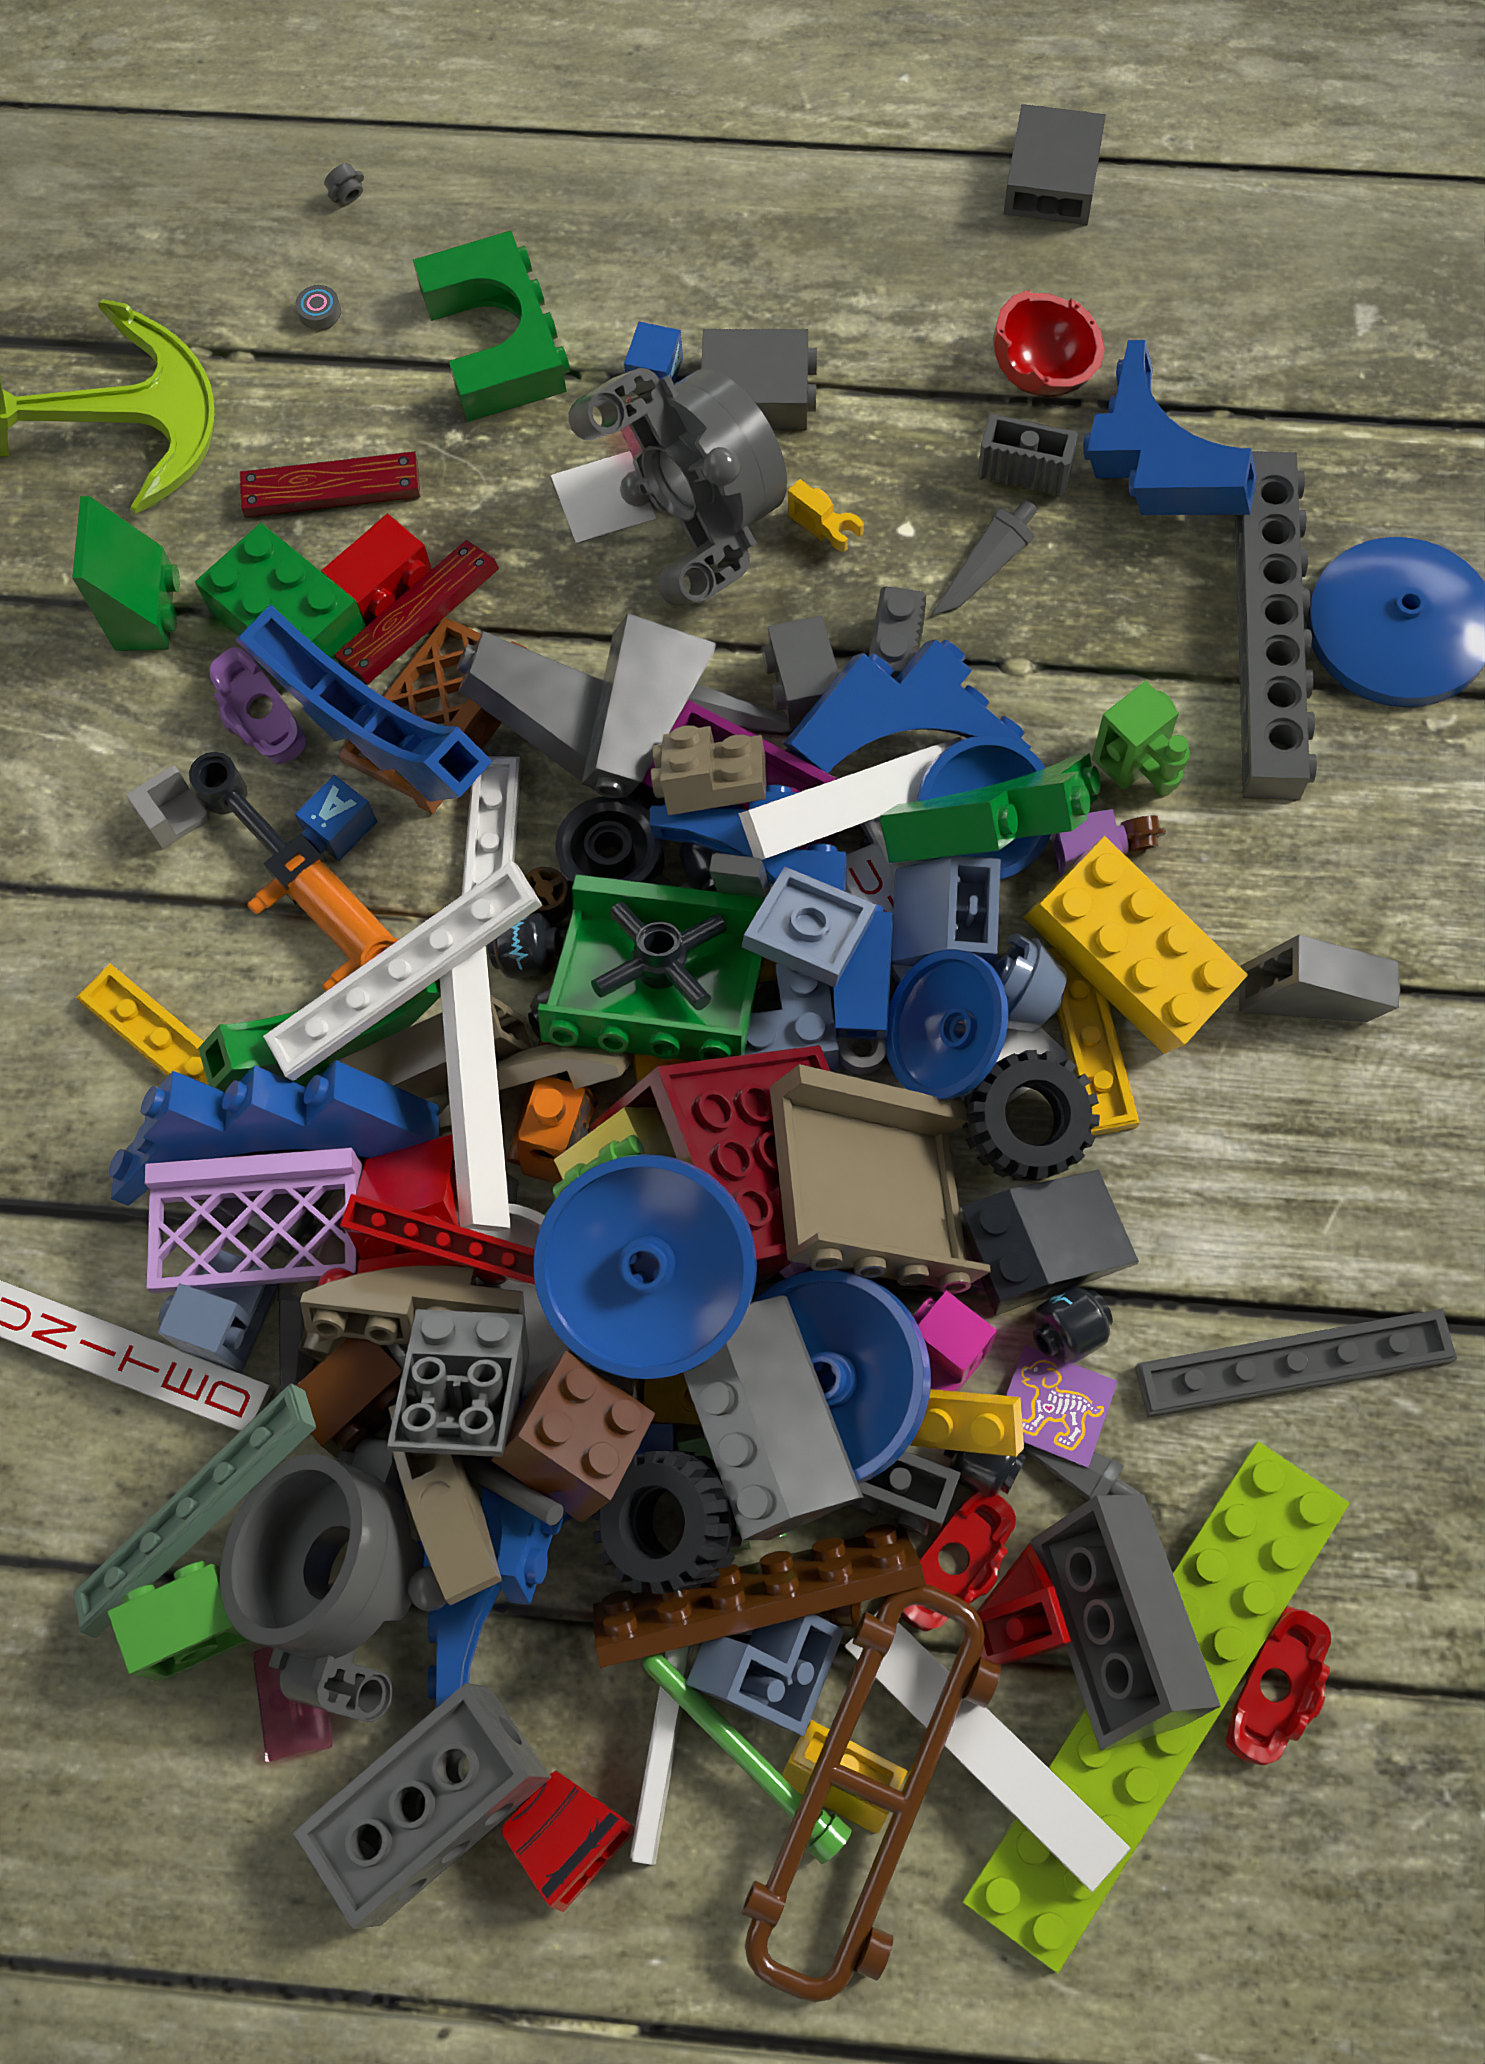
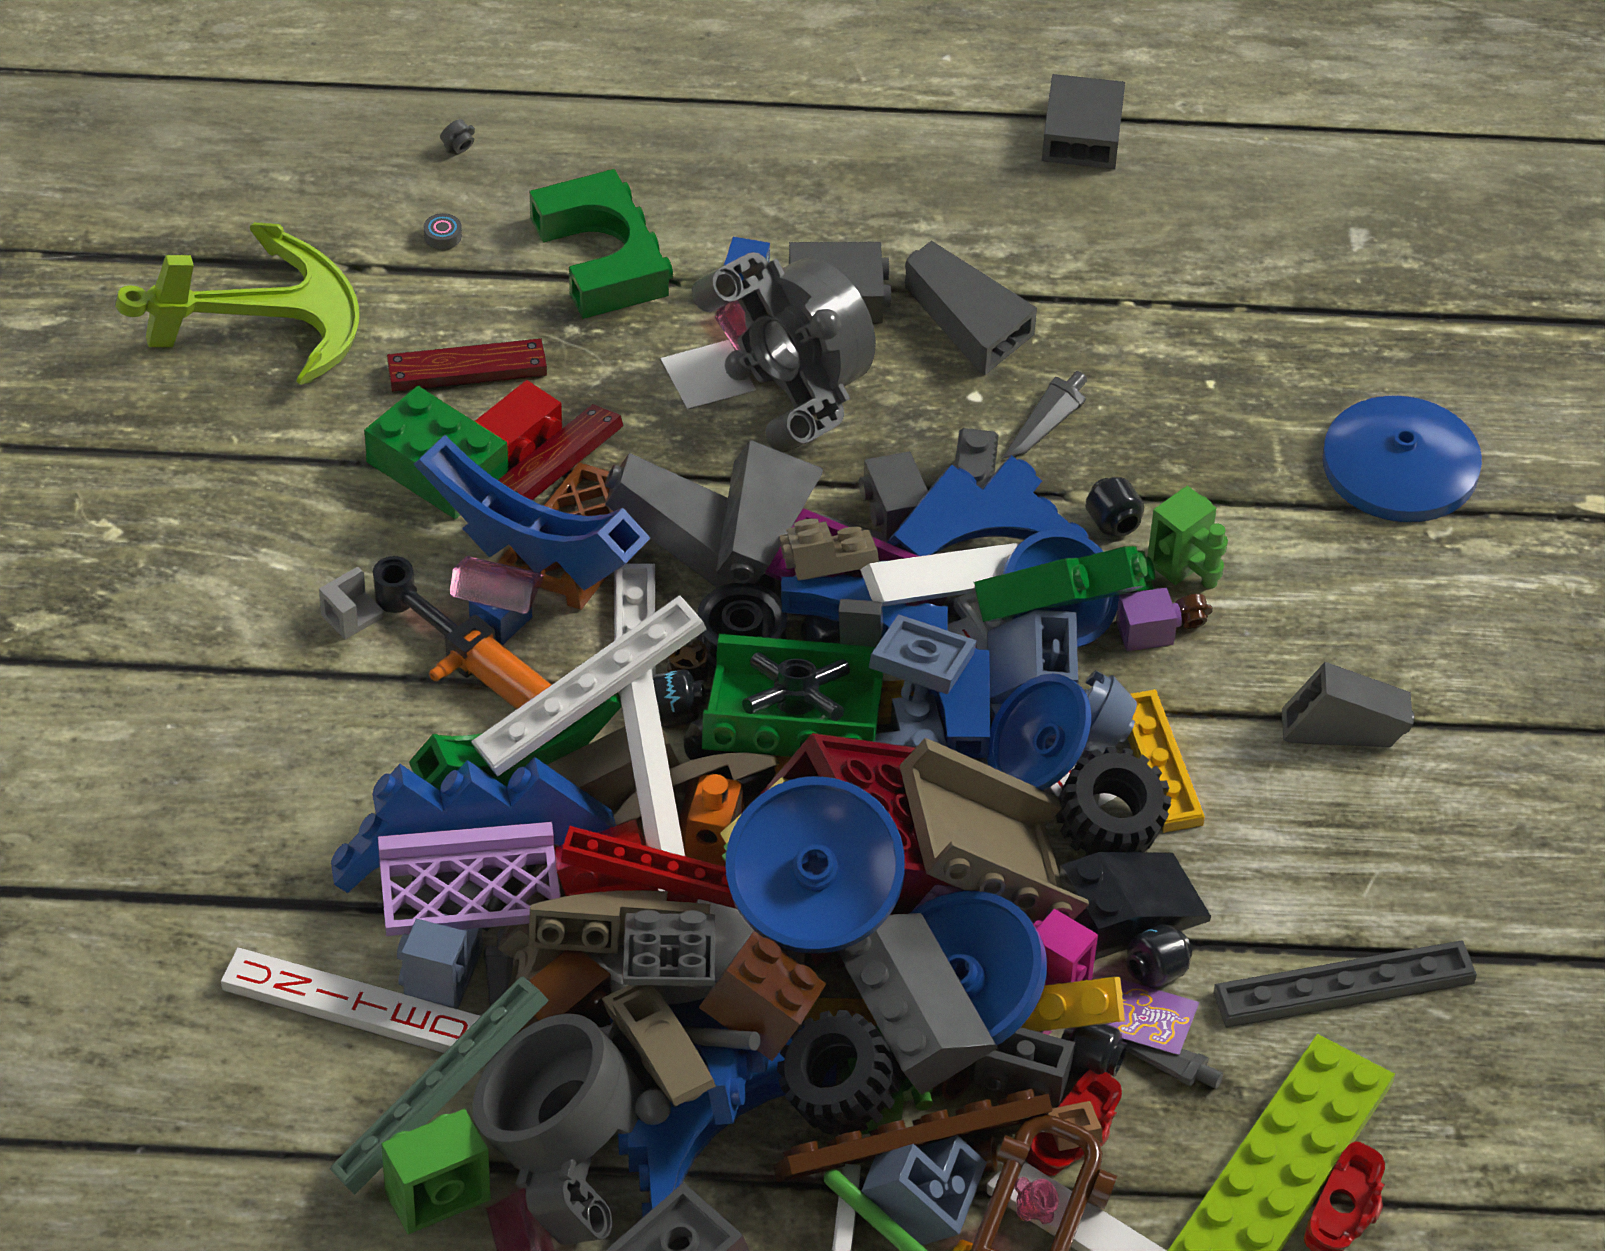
camera: 10 degrees left, 20 degrees down
green slope [72,496,180,651] -> none
yellow tile [76,963,208,1085] -> none
medium lavender piece [209,647,306,764] -> none
yellow plate [788,479,864,552] -> none
red slope [976,1543,1071,1666] -> none
dark grey brick [977,413,1079,497] -> none
red cylinder [993,289,1105,397] -> none
yellow brick [1023,836,1248,1054] -> none
dark grey slope [1031,1494,1221,1751] -> none
blue arch [1083,340,1257,515] -> none
dark grey brick [1235,451,1317,800] -> none
none -> clear pink slope [450,556,543,614]
none -> dark grey slope [905,240,1037,375]
none -> clear pink plate [1014,1177,1059,1224]
none -> medium nougat tile [1047,1101,1103,1151]
none -> black head [1085,477,1145,536]

